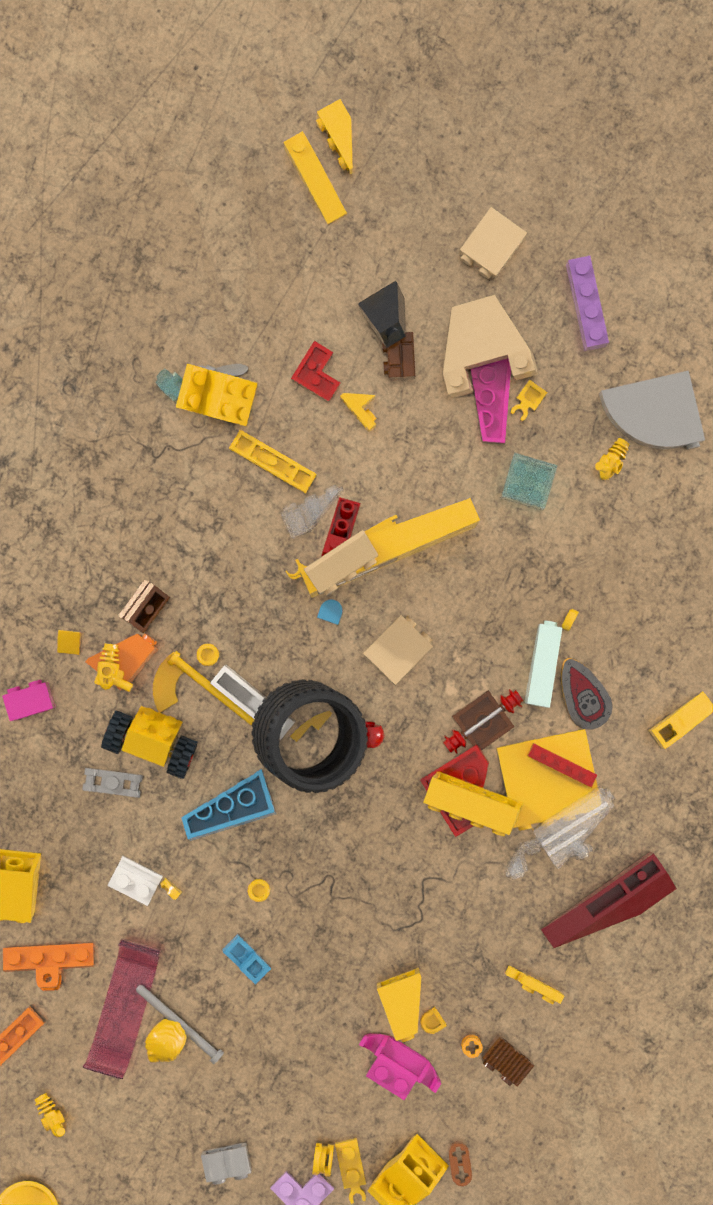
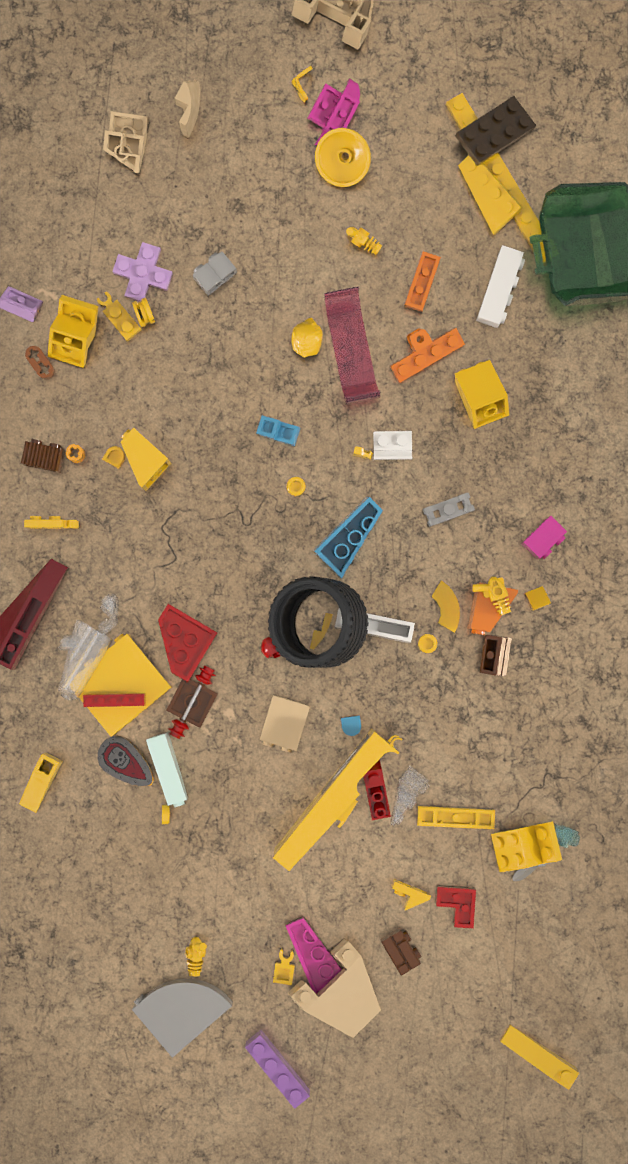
camera: 150 degrees right, 0 degrees up
brick [101,706,198,779] -> none
light grey bar [136,985,224,1064] -> none
yellow bar [167,650,255,725] -> none
tan slope [304,530,378,596] -> none
yellow slope [315,99,353,174] -> none
black slope [358,281,406,348] -> none
dark pink plate [359,1034,442,1100] -> none
yellow brick [423,771,523,836] -> none
tan brick [459,207,527,280] -> none
clear light blue brick [500,453,558,511] -> none

